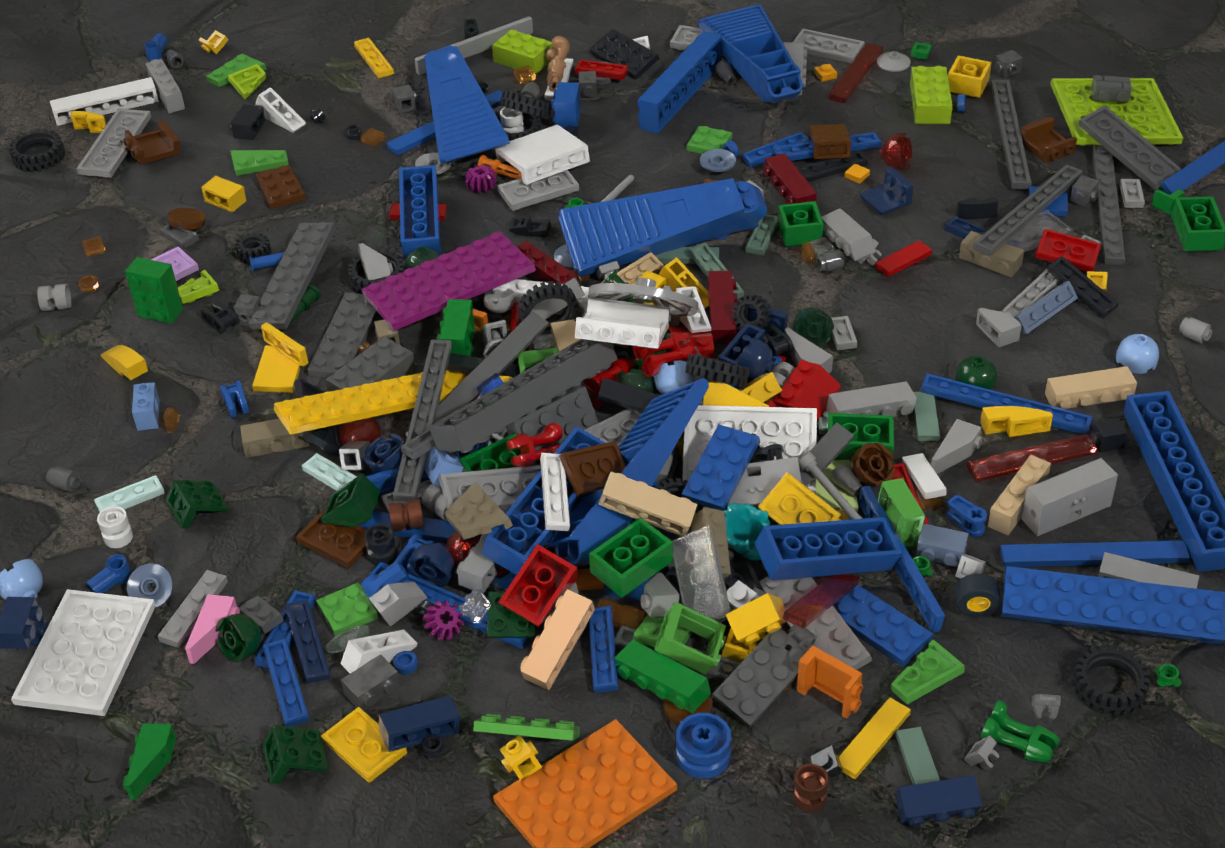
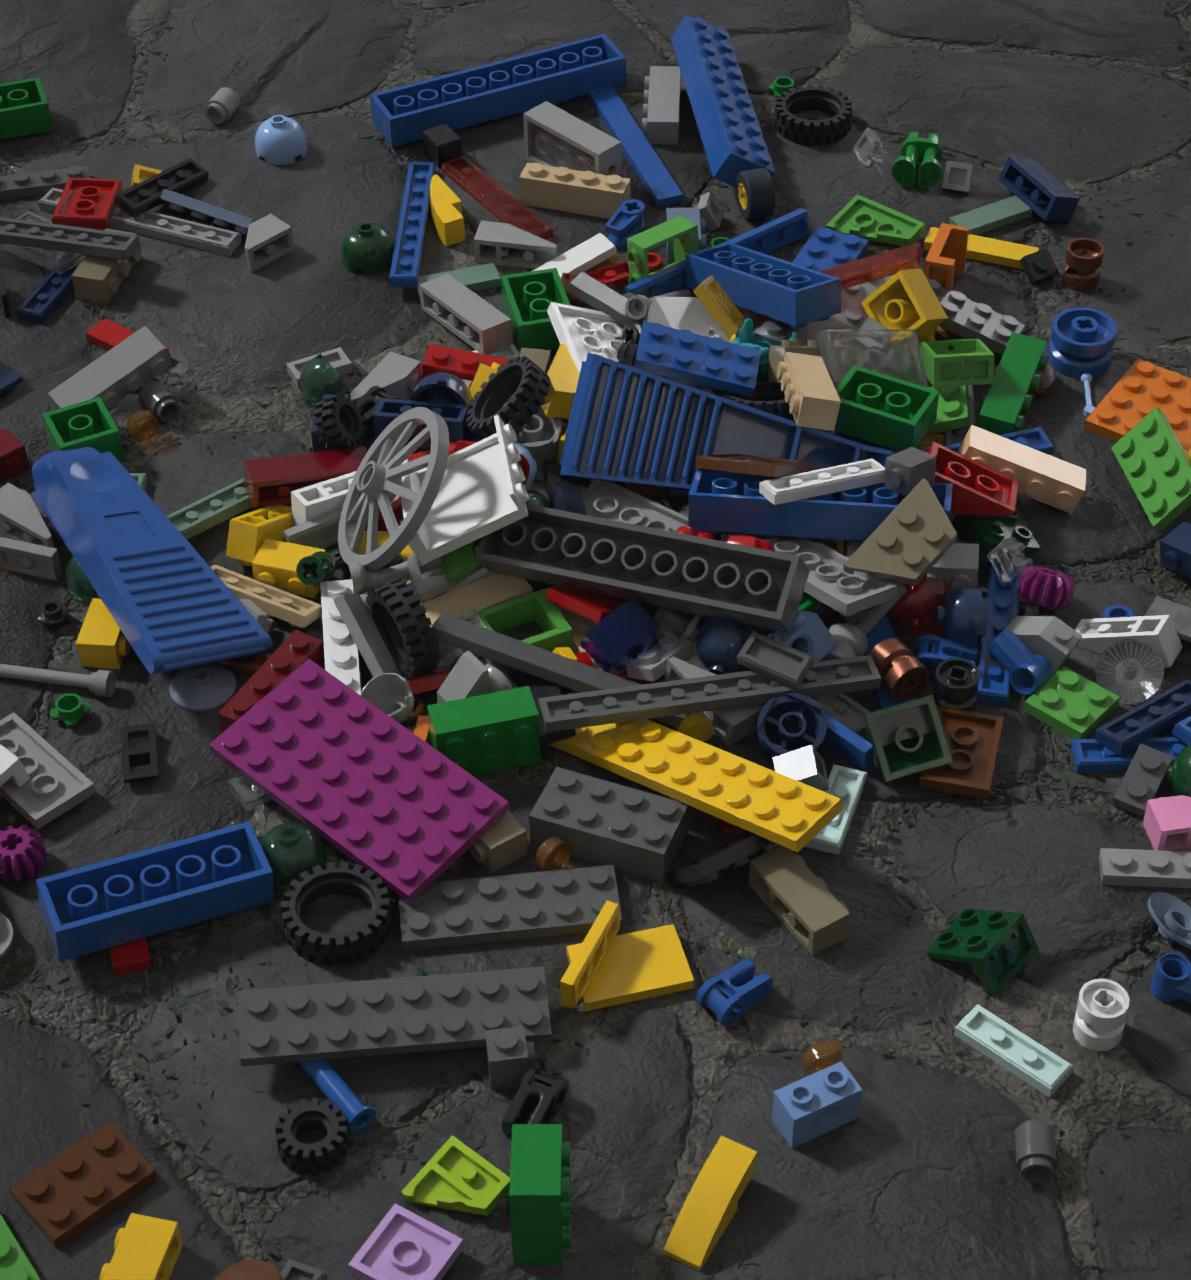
camera: 110 degrees left, 0 degrees up
light grey slope [358,243,393,280] -> none
tan brick [1045,366,1137,409] -> none
none -> flat silver brick [884,447,936,496]
none -> light blue hinge [1080,373,1095,417]

